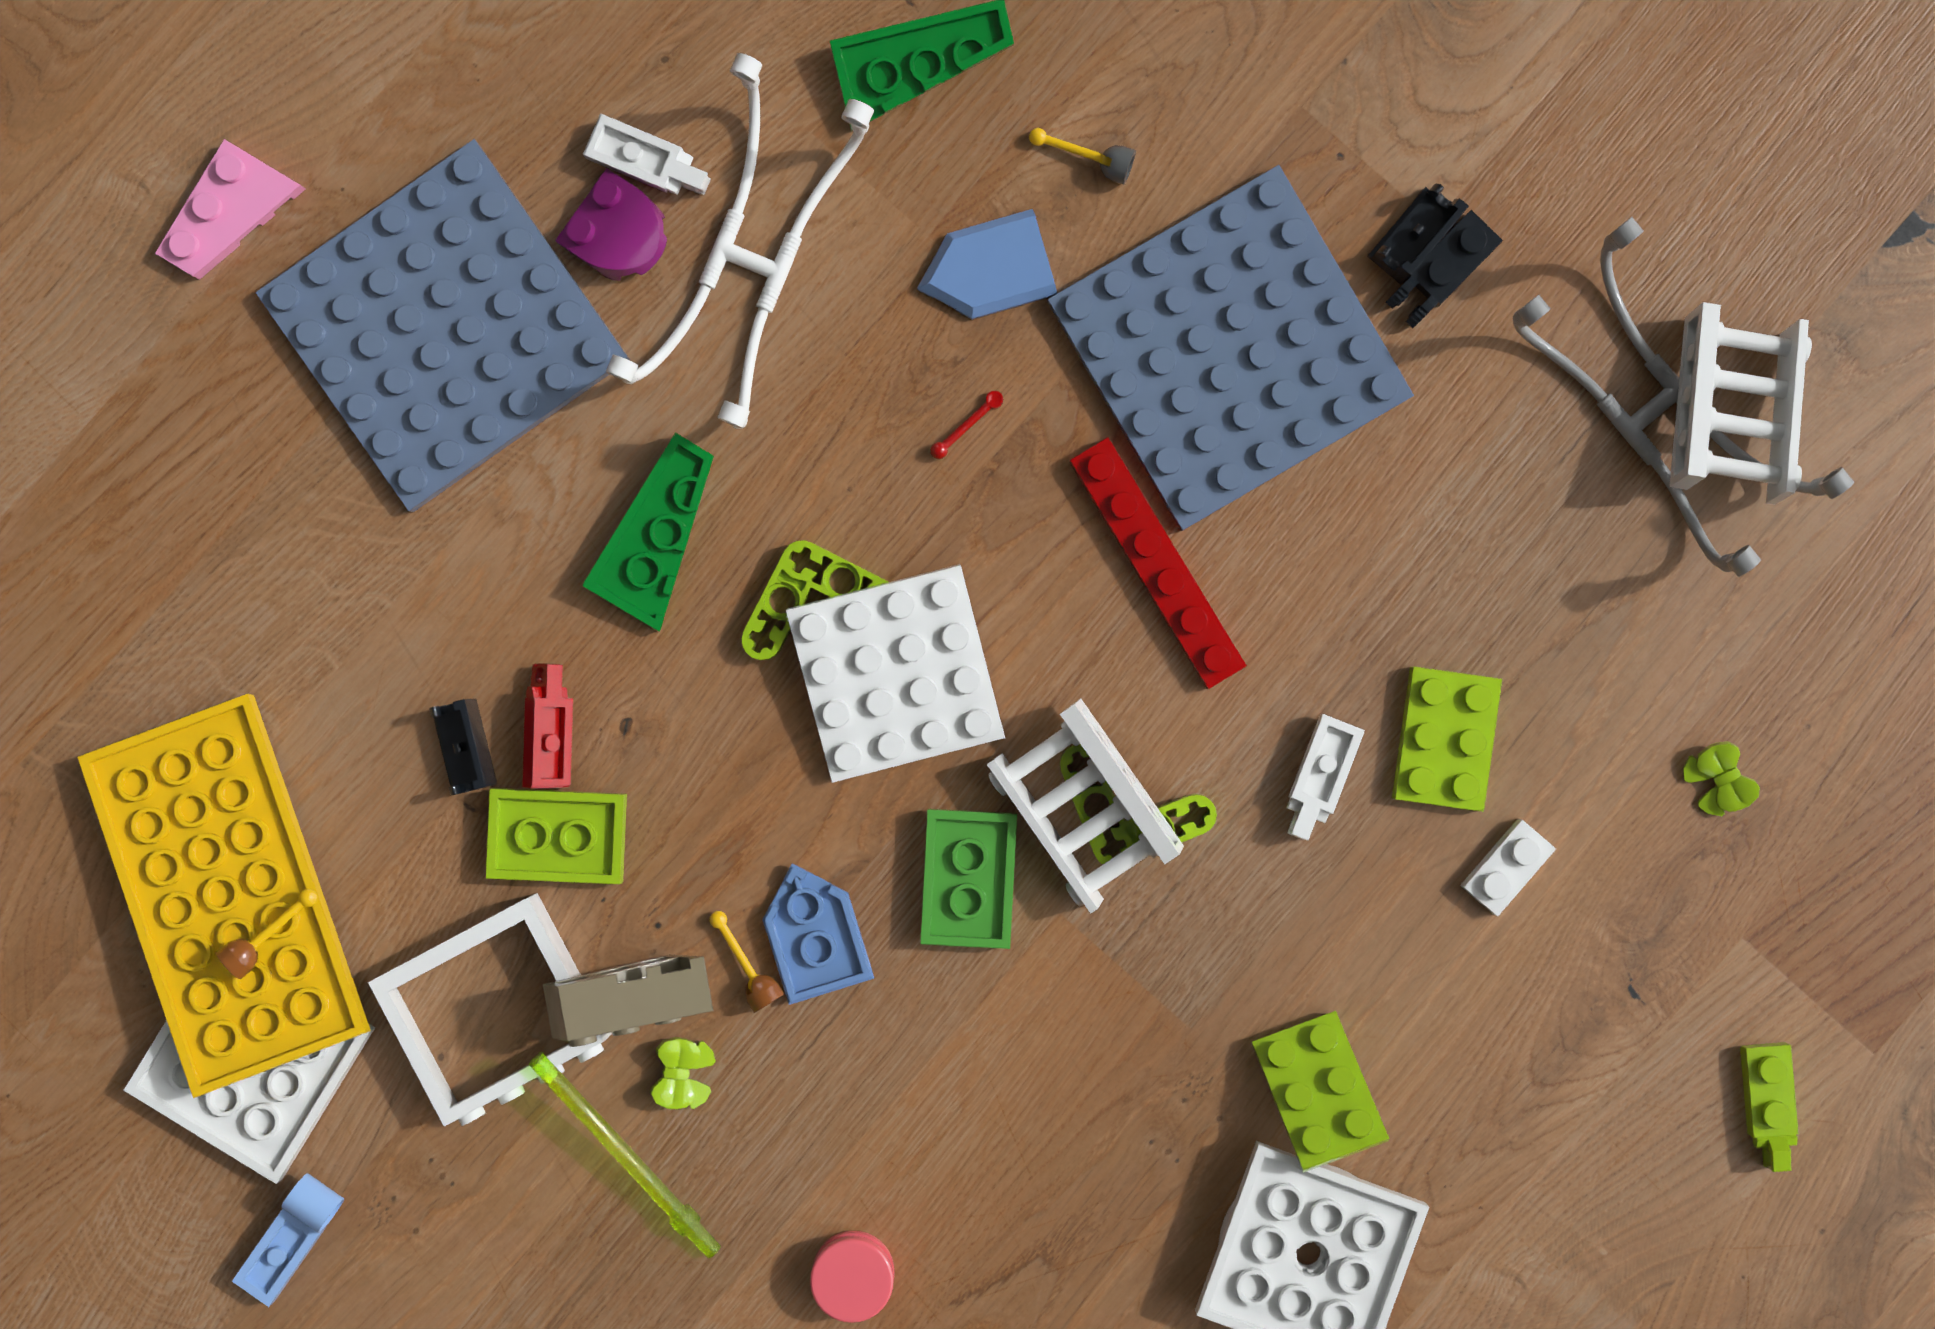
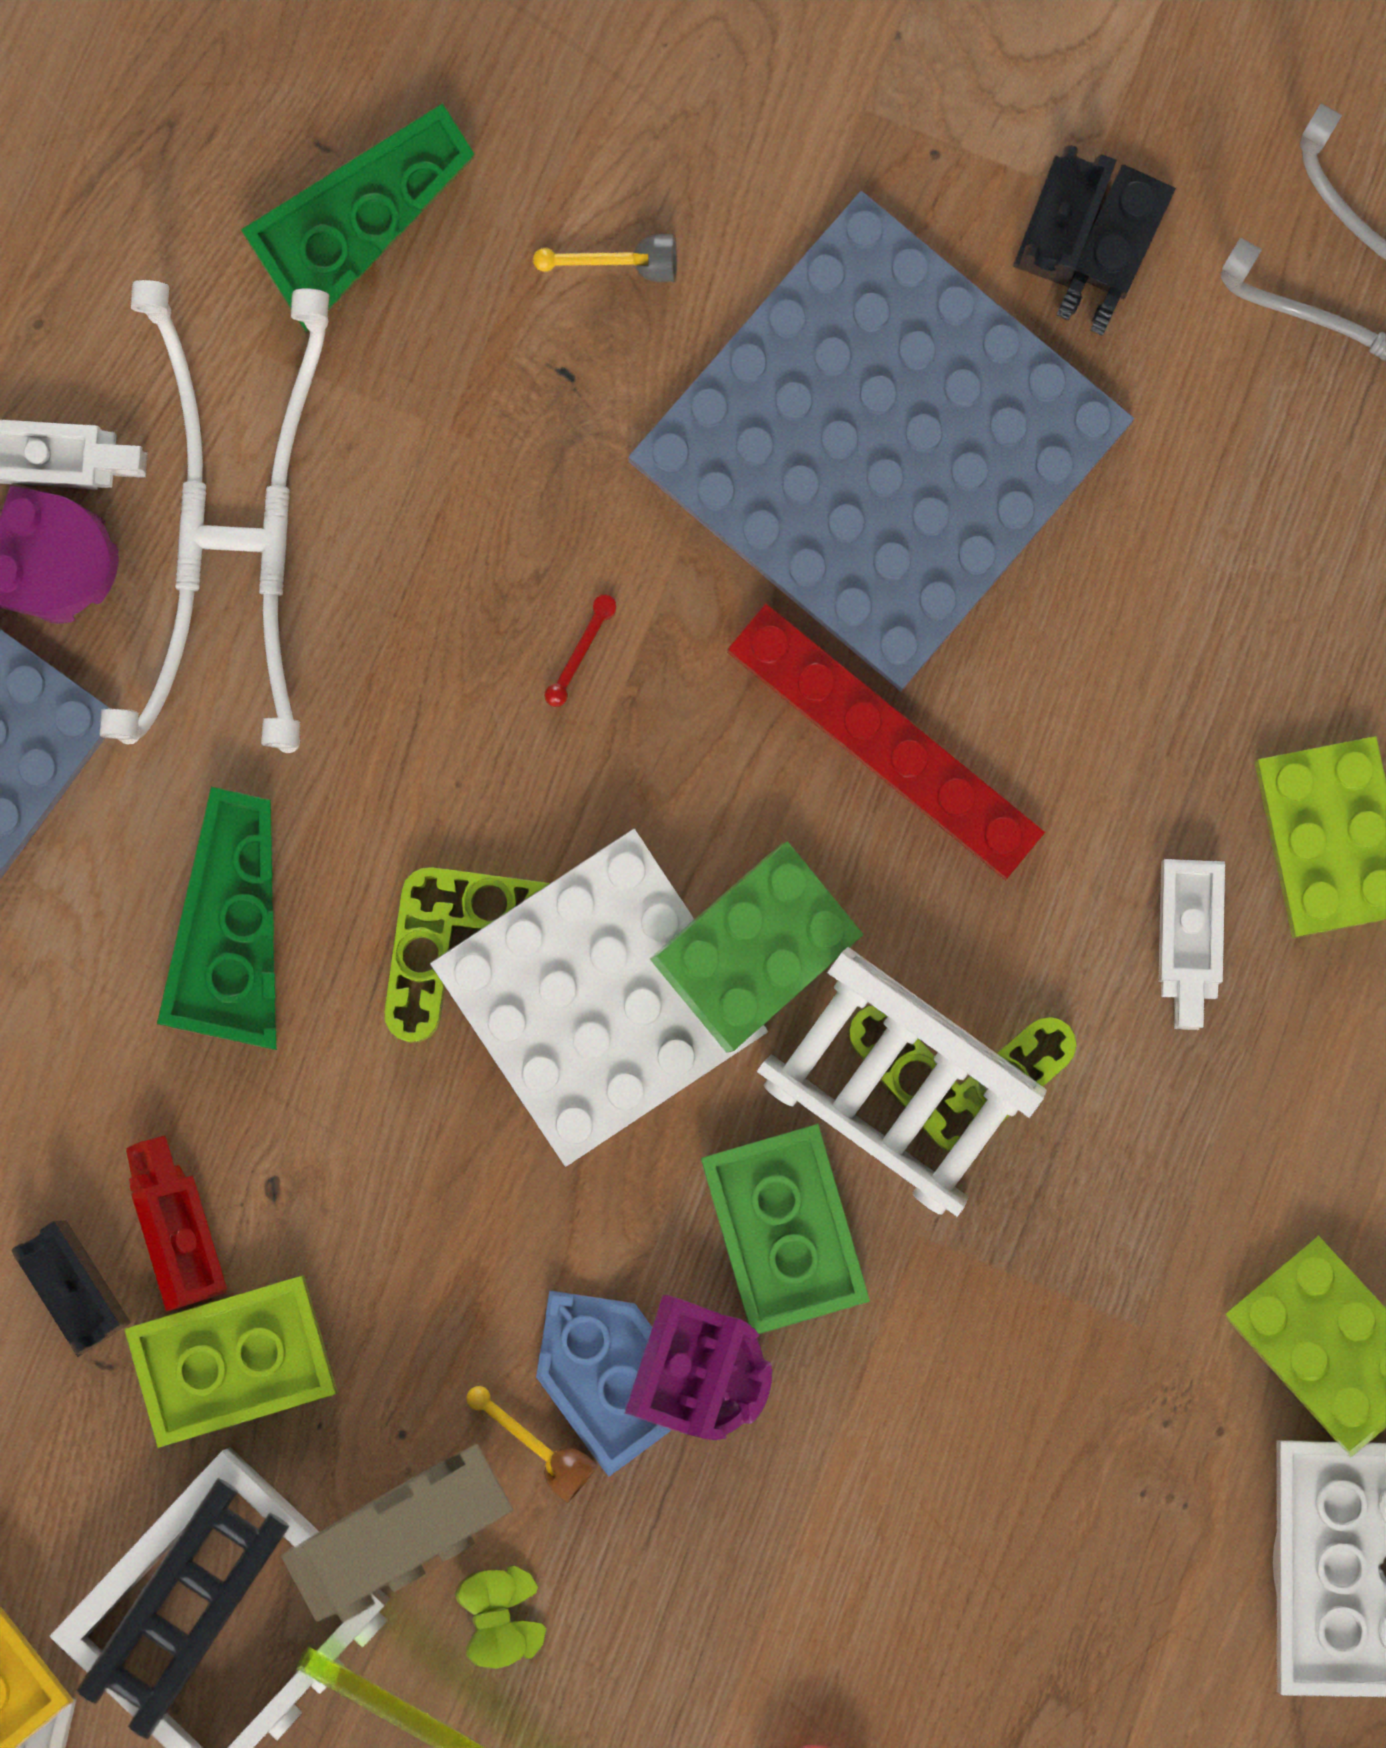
camera: 10 degrees left, 5 degrees down
medium blue tile [917,209,1057,320] -> none
none -> black bar [76,1478,290,1739]
none -> magenta slope [625,1295,772,1440]
none -> bright green plate [650,841,864,1053]

